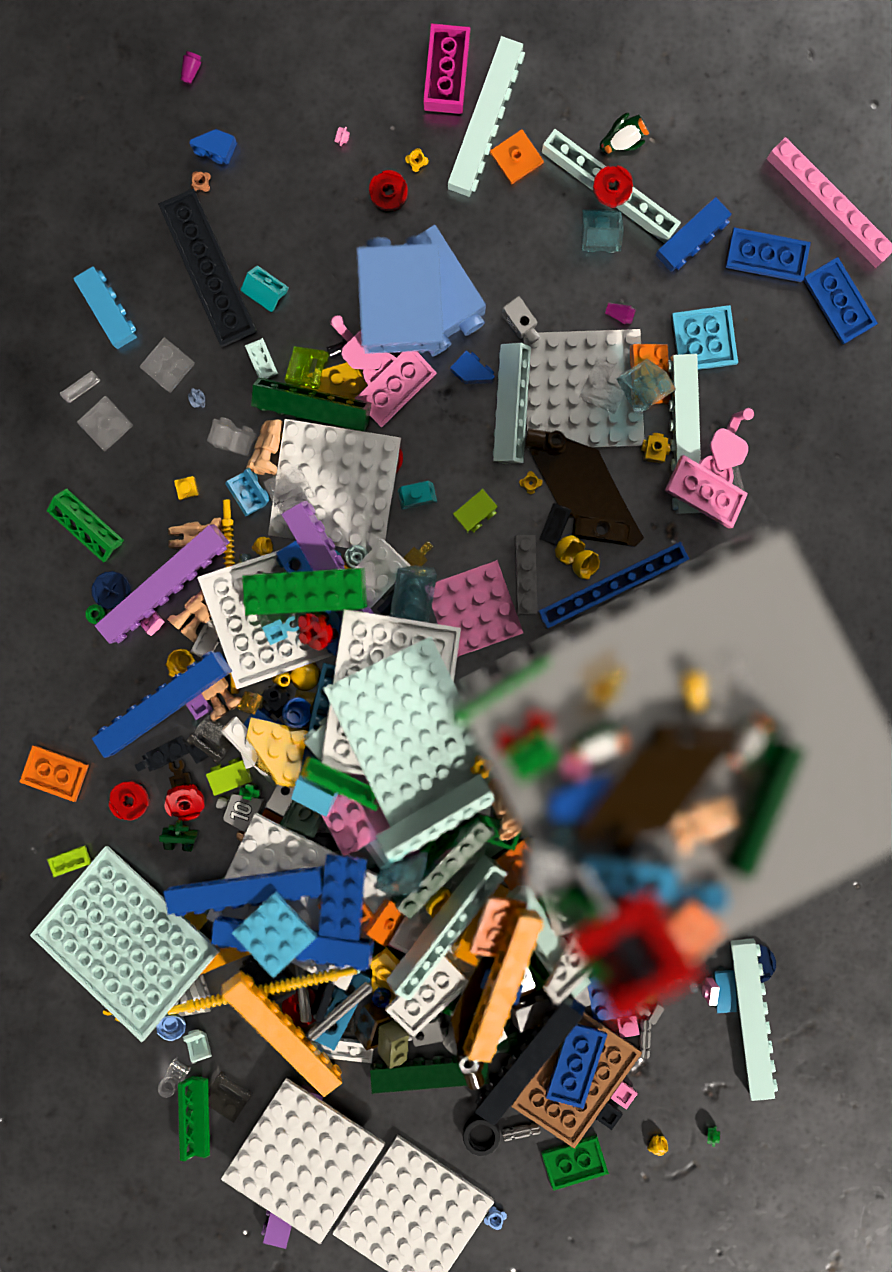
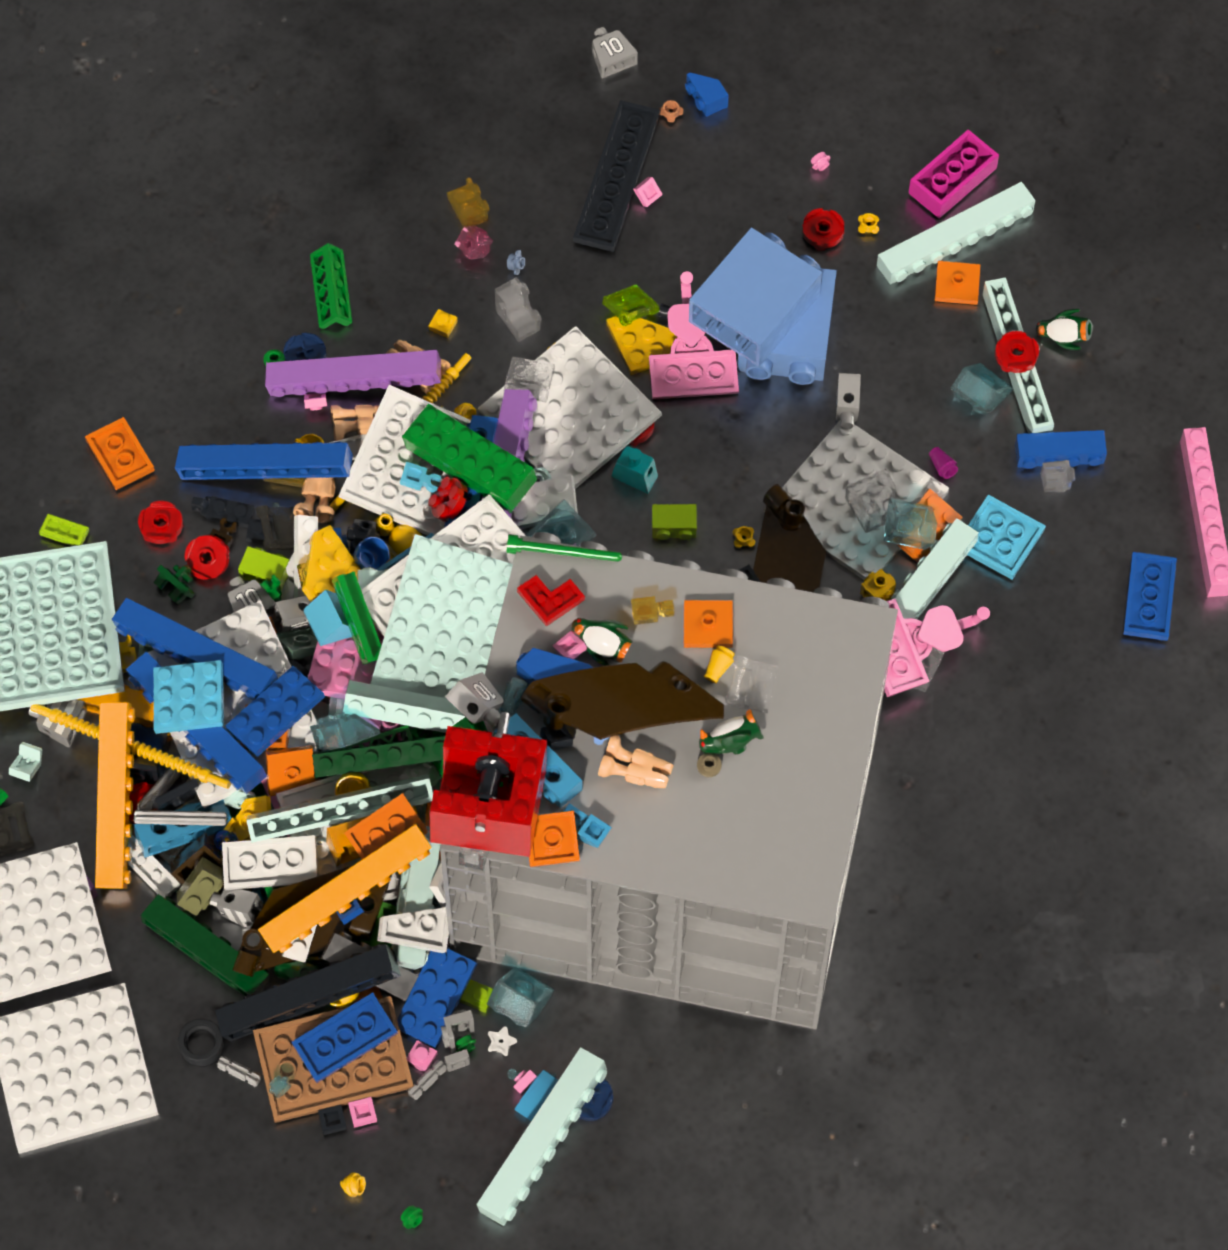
camera: 40 degrees right, 25 degrees down
clear tile [60,371,100,402] -> none
dark azure brick [73,266,137,349] -> none
clear plate [77,396,133,451] -> none
clear plate [139,337,195,393] -> none
light blue hair [156,1013,186,1041] -> none
magenta cone [180,51,202,84] -> none
medium lavender plate [186,694,213,720] -> none
dark azure bracket [225,468,269,516] -> none
clear yellow plate [237,691,263,715] -> none
teal panel [241,265,289,312] -> none
light aqua plate [245,338,278,379] -> none
light nougat piece [246,420,284,475] -> none
dark green brick [251,378,371,432] -> none
clear yellow plate [403,541,434,574] -> none
blue slope [450,350,495,384] -> none
light blue plate [484,1206,507,1230] -> none
light aqua brick [493,343,531,464] -> none
green plate [503,730,561,784] -> none
green tile [541,1134,609,1191] -> none
green plate [581,960,608,985] -> none
dark green brick [721,737,807,880] -> none
blue plate [725,227,811,282] -> none
none -> clear light blue plate [269,1076,291,1098]
none -> clear yellow bracket [447,177,490,230]
none -> clear pink brick [454,225,493,259]
none -> light grey torso [592,27,638,79]
none -> bright pink plate [633,177,662,207]
none -> orange plate [684,600,733,648]
none -> clear brick [1040,460,1075,493]

